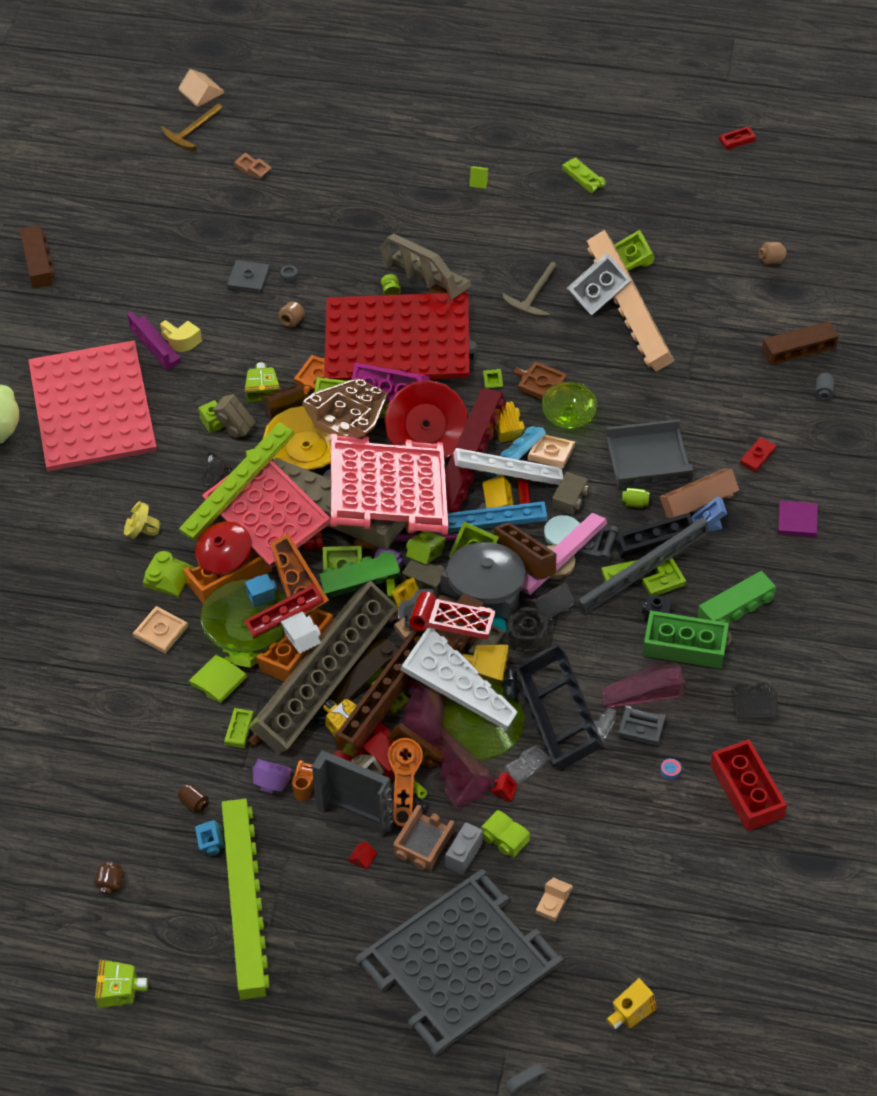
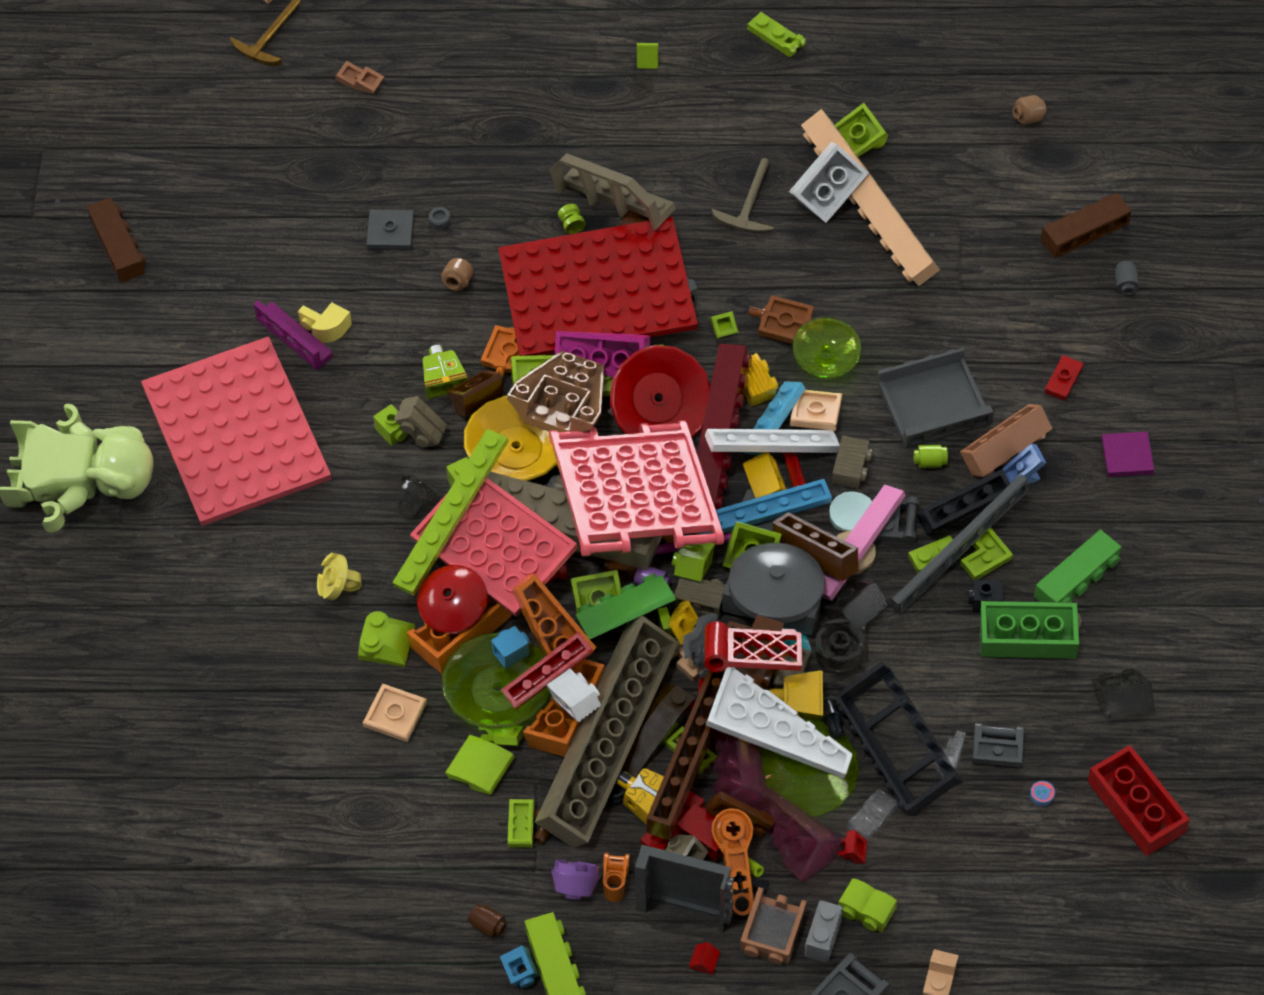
camera: 10 degrees left, 5 degrees up
clear pink wedge [601,662,685,708] -> none

